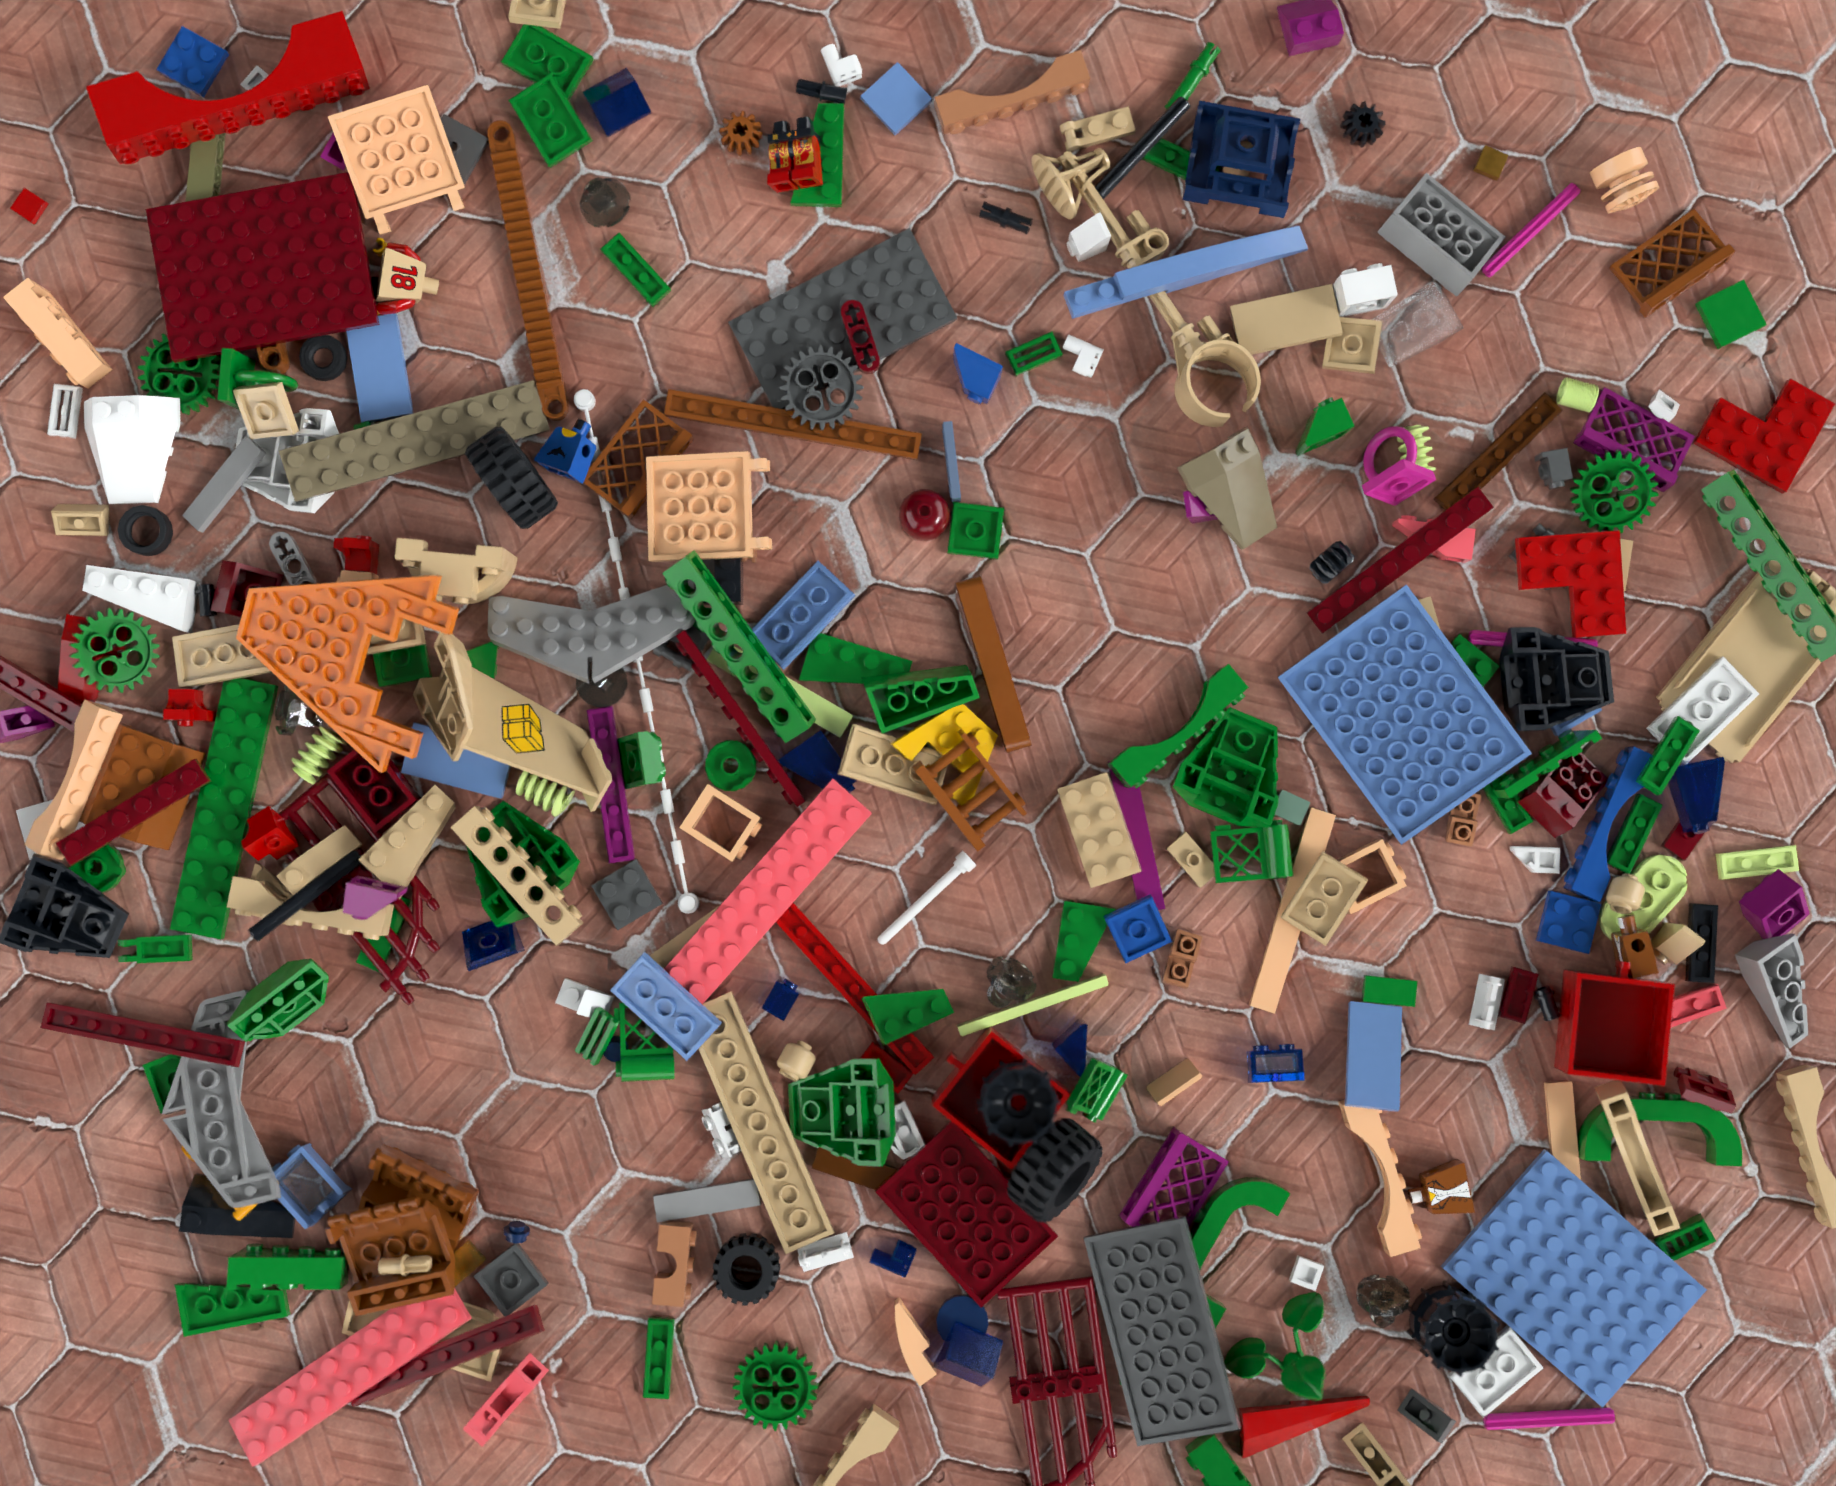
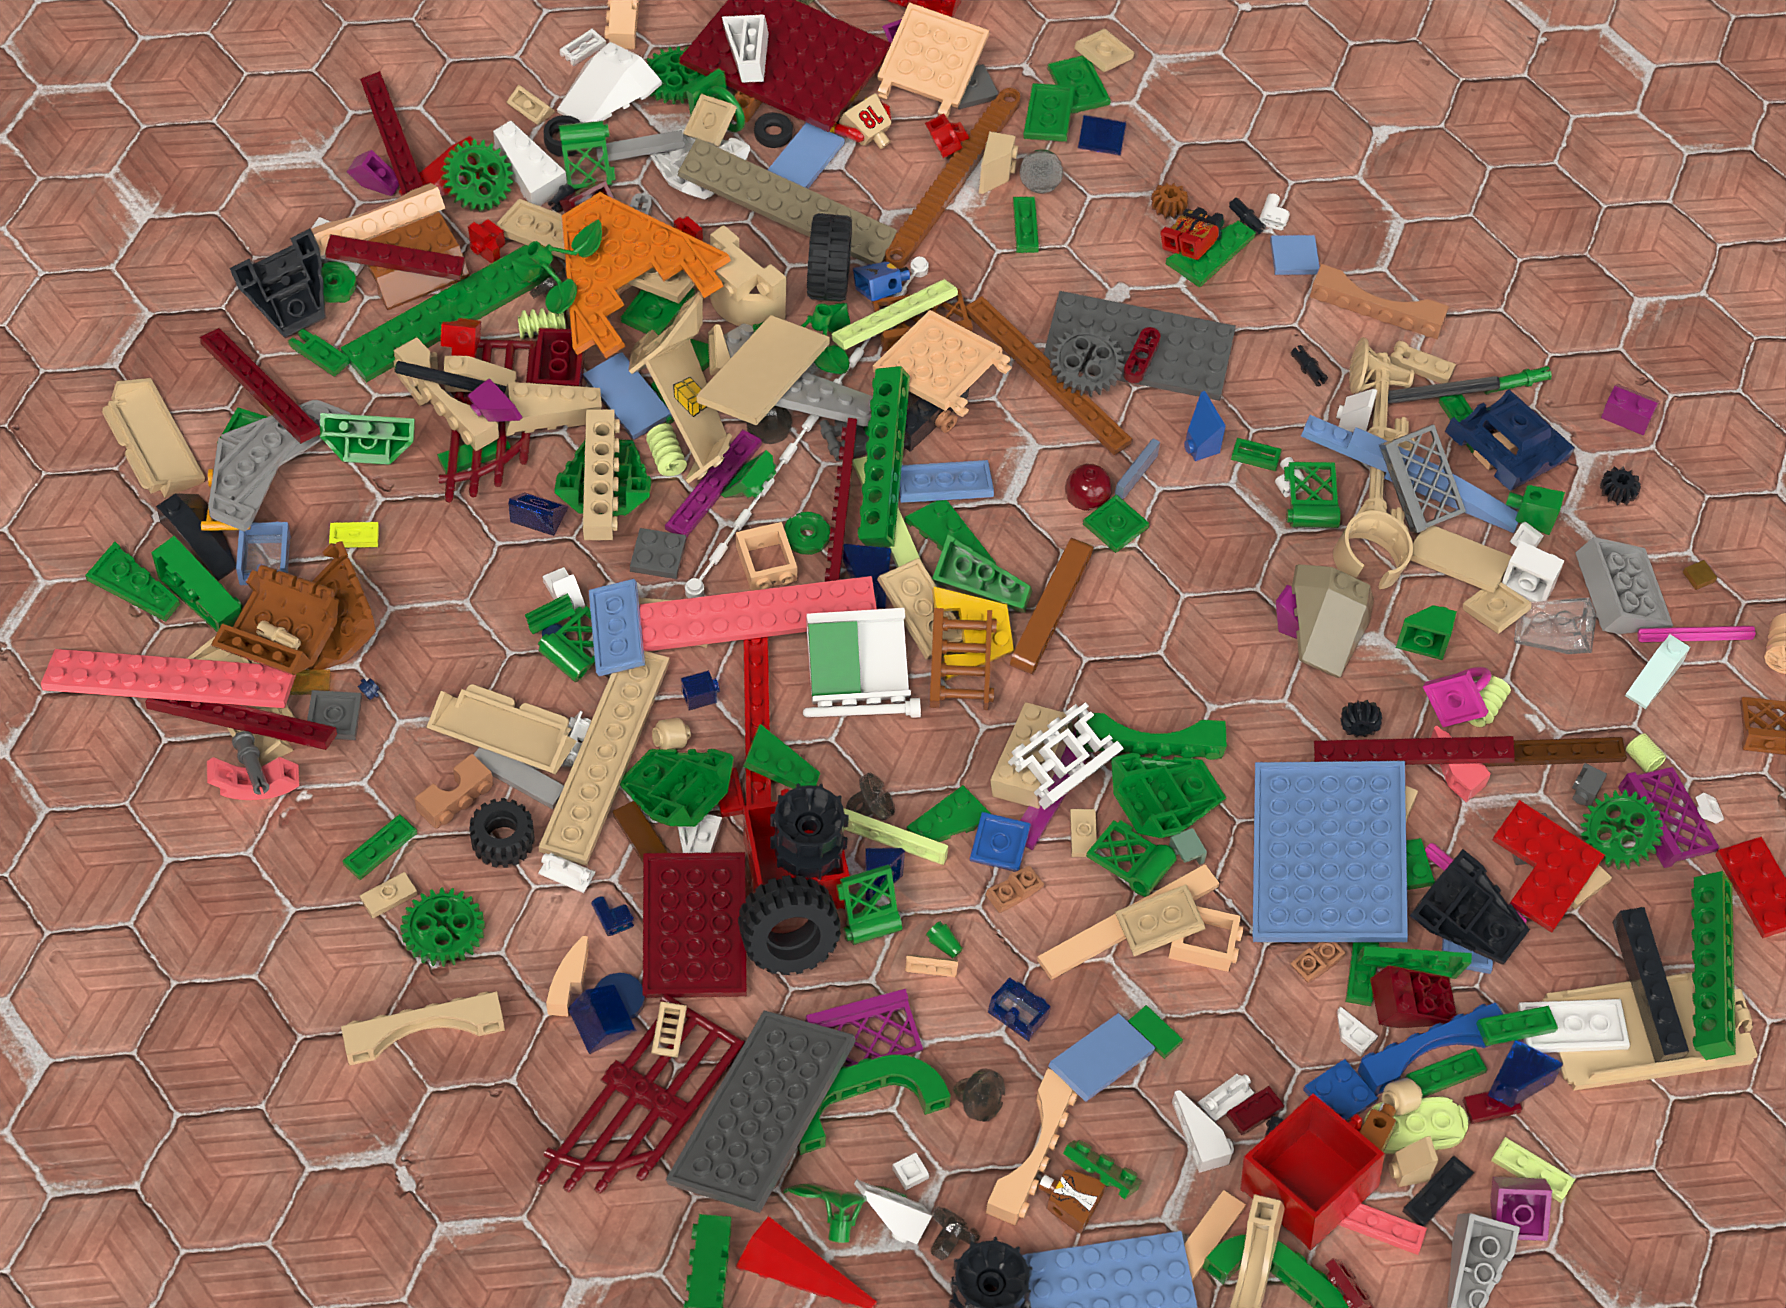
camera: 40 degrees right, 30 degrees down
none -> tan slope [102,378,205,498]
none -> dark grey pin [232,731,270,795]
none -> neon yellow plate [329,522,379,548]
none -> tan plate [360,872,418,919]
none -> tan slope [426,684,577,774]
none -> green plant [511,219,602,315]
none -> green piece [559,120,616,190]
none -> tan slope [652,1002,687,1058]
none -> tan tile [697,315,830,426]
none -> tan slope [708,325,731,376]
none -> white wedge [722,15,768,82]
none -> green plant [753,303,850,374]
none -> white panel [806,608,911,707]
none -> tile [808,621,861,697]
none -> yellowish green tile [831,279,958,350]
none -> white slope [854,1179,932,1244]
none -> red brick [925,113,969,158]
none -> green cone [926,921,963,959]
none -> clear smoke tile [953,1068,1005,1122]
none -> tan slope [979,132,1018,194]
none -> white fence [1008,703,1124,810]
none -> green wing [1063,1140,1142,1200]
none -> white slope [1172,1090,1234,1173]
none -> green piece [1284,462,1340,528]
none -> fence [1379,424,1466,533]
none -> green torso [1505,485,1565,535]
none -> white tile [1510,522,1544,547]
none -> black brick [1612,907,1689,1063]
none -> light aqua slope [1625,635,1690,709]

